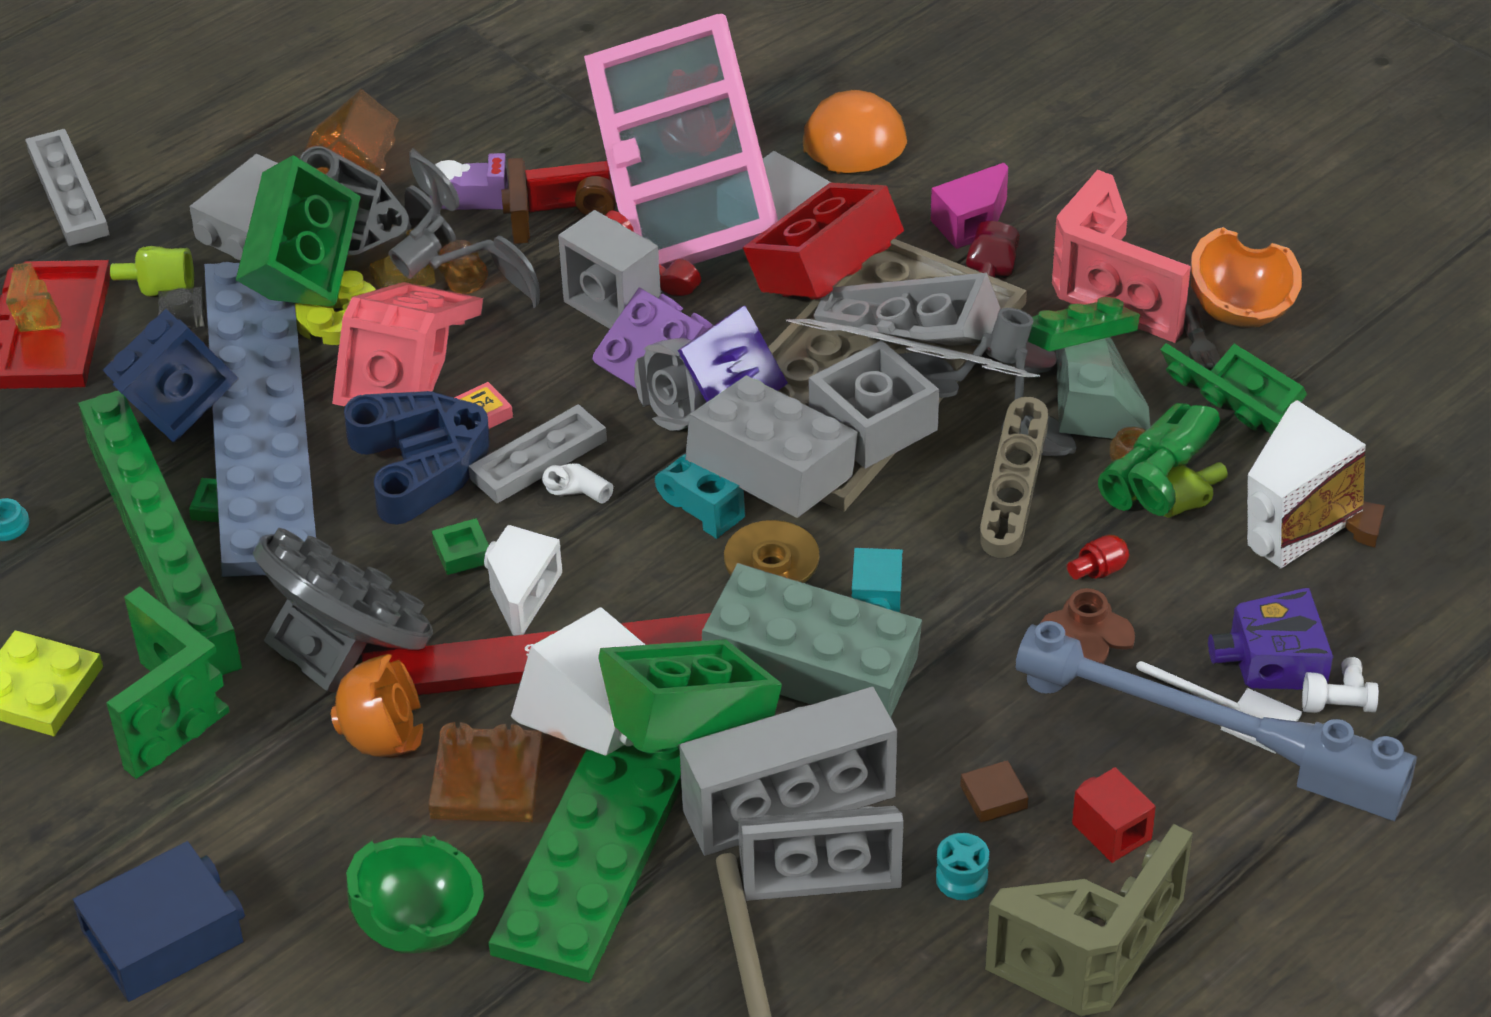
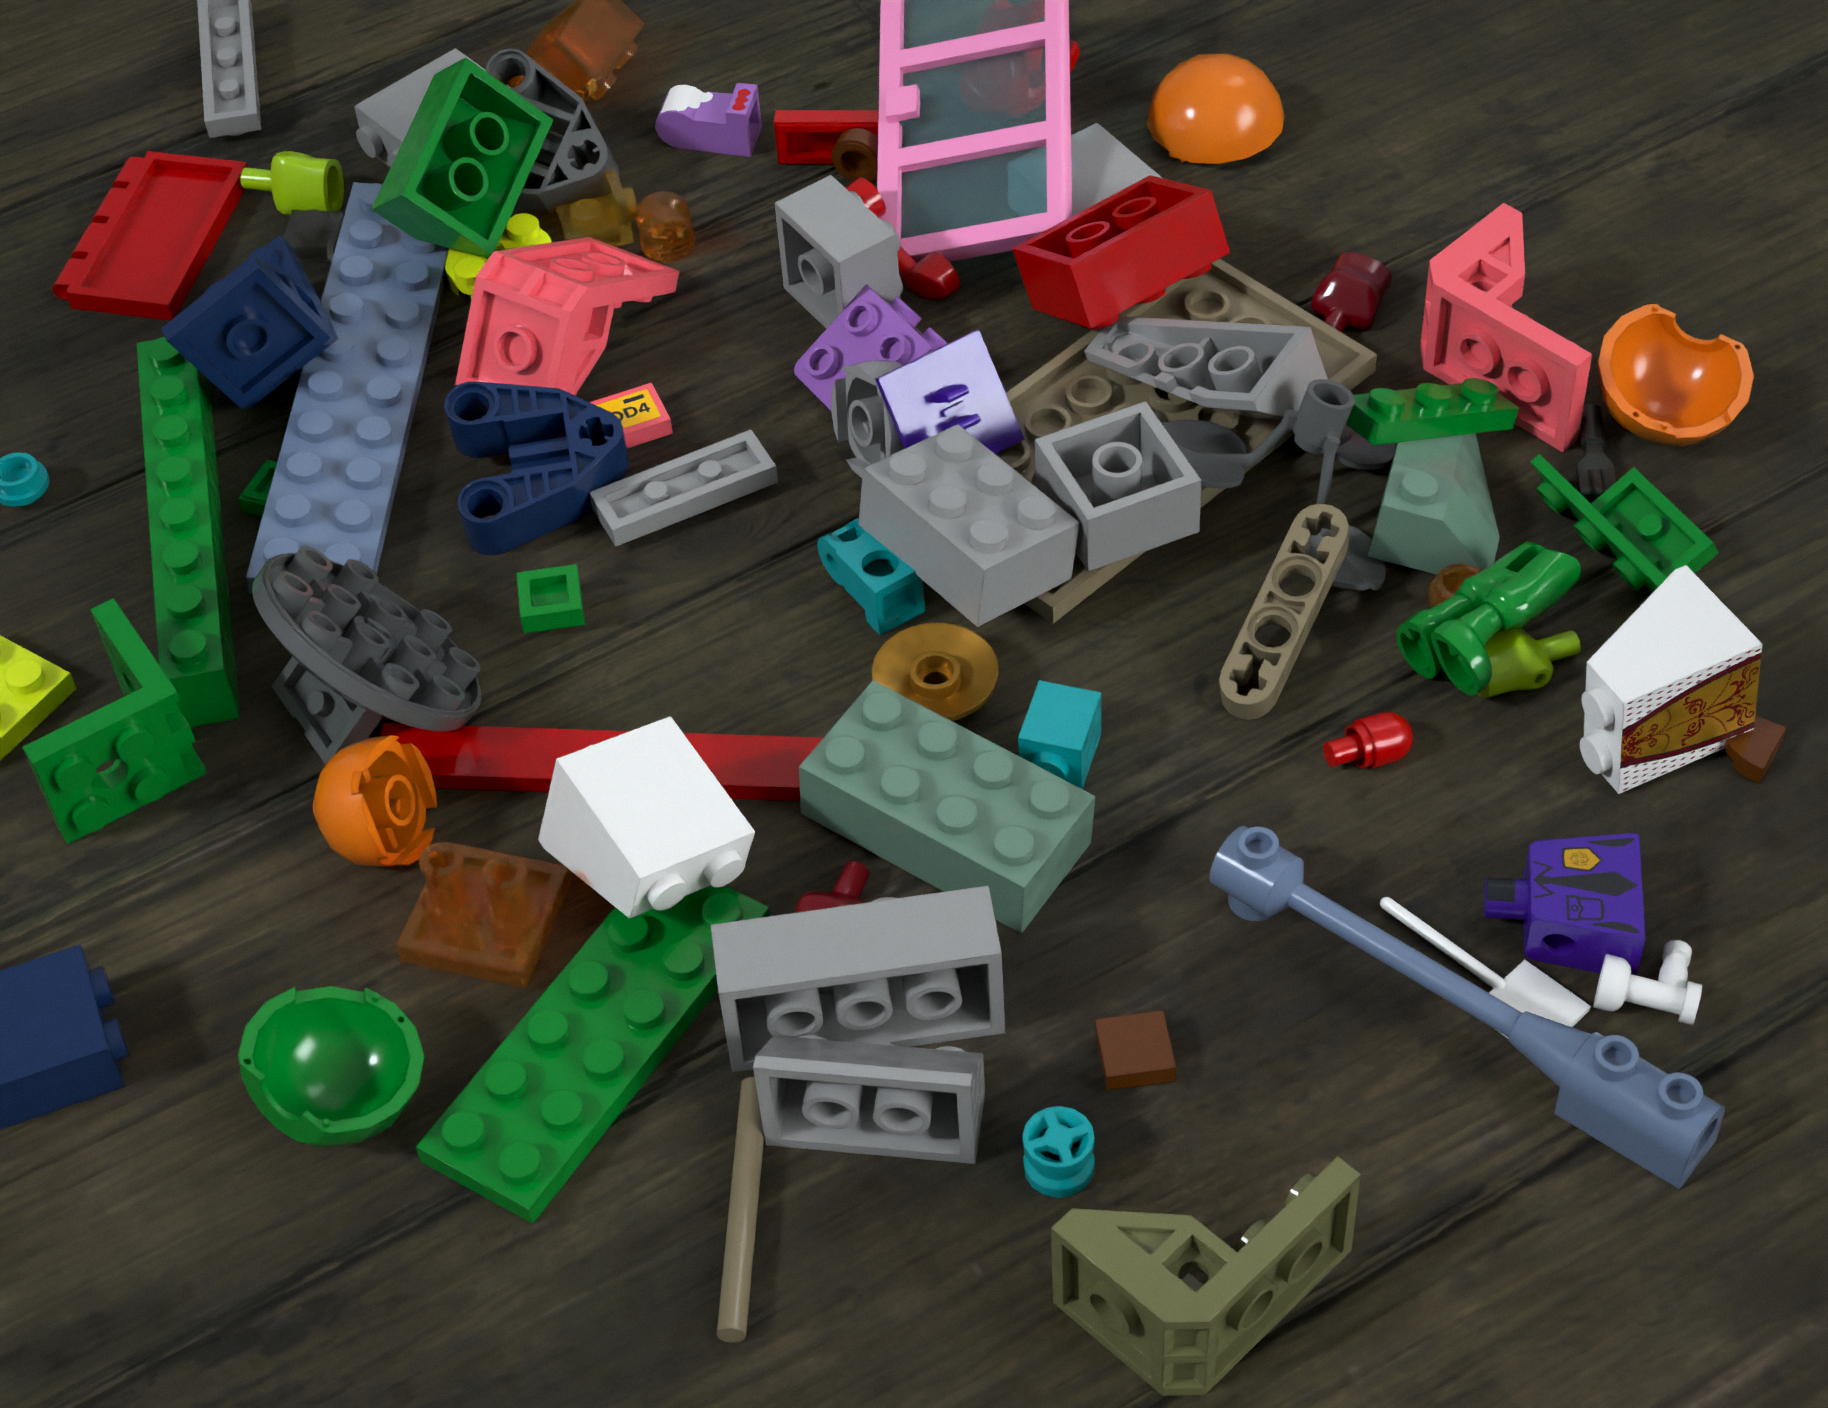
camera: 15 degrees right, 5 degrees up
clear yellow bracket [6,263,62,332] -> none
dark grey plant [389,148,540,308] -> none
white slope [484,525,562,635] -> none
reddish brown plate [501,158,530,244] -> none
white arm [542,464,613,504] -> none
green slope [598,639,782,753] -> none
white piece [786,319,1040,377] -> none
dark pink slope [931,163,1008,249] -> none
copper plate [1040,588,1135,664] -> none
red brick [1072,767,1156,863] -> none

